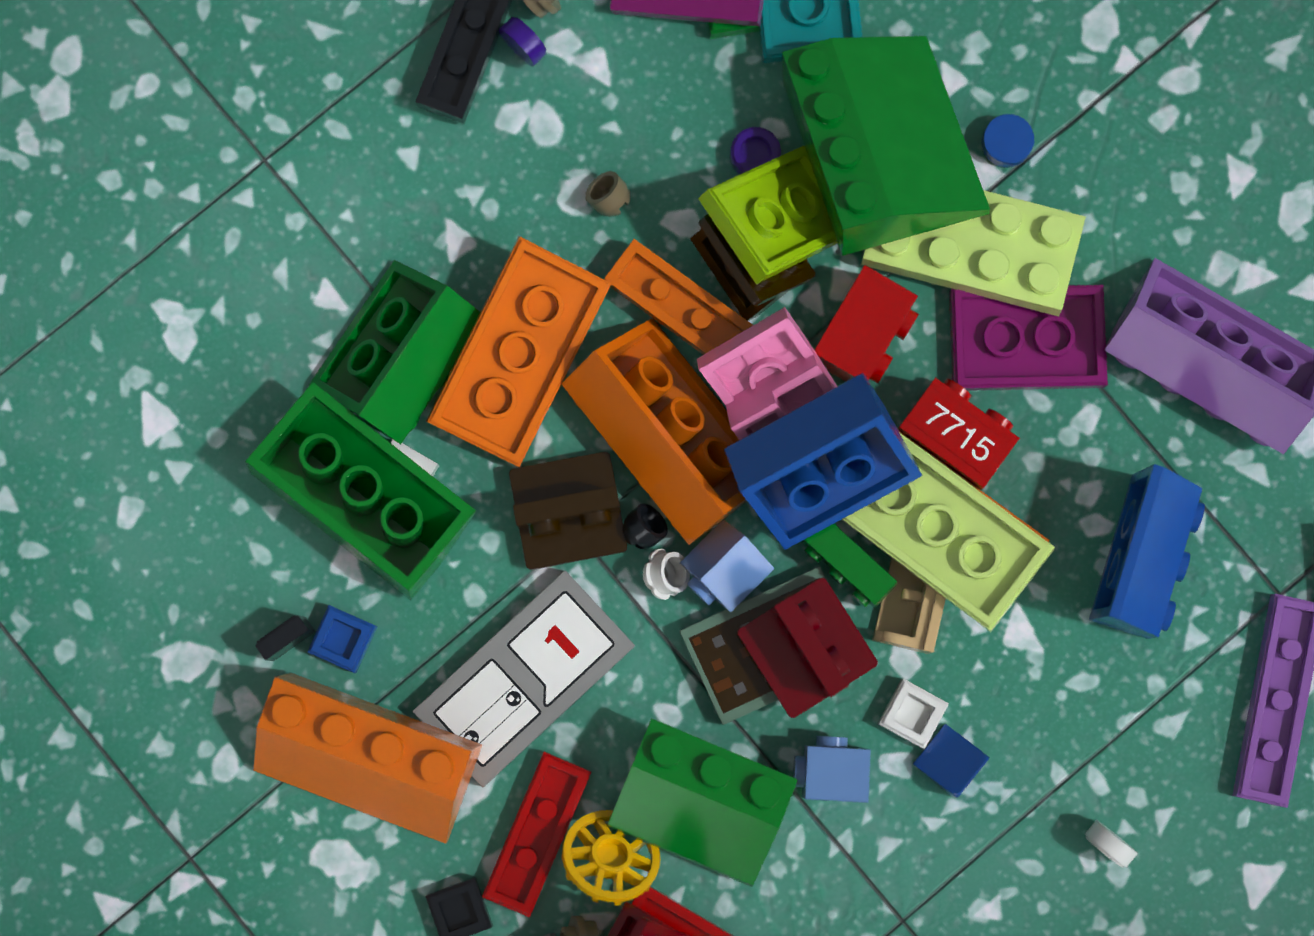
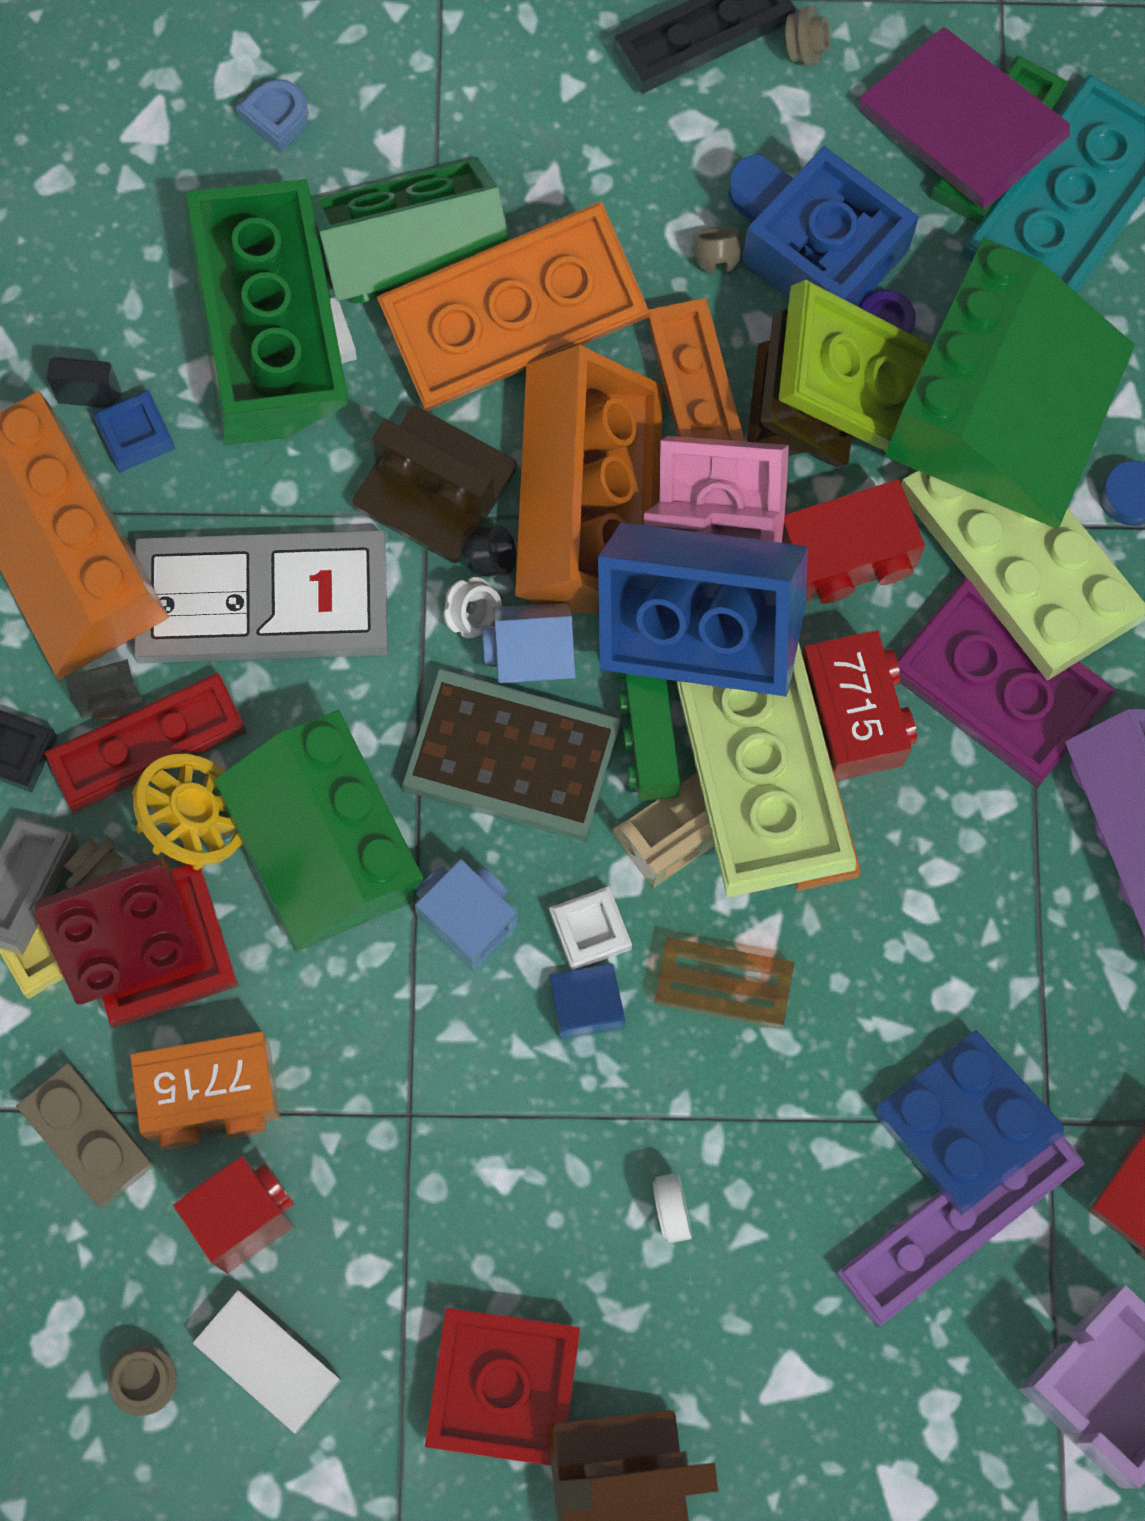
camera: 40 degrees right, 10 degrees down
dark purple tile [498,17,546,67] -> none
dark red bracket [737,578,878,718] -> none
blue slope [1089,464,1205,639] -> none
none -> clear smoke plate [65,659,143,720]
none -> medium blue tile [236,79,309,152]
none -> clear orange tile [654,937,794,1029]
none -> blue brick [727,146,919,306]
none -> blue plate [875,1030,1064,1215]

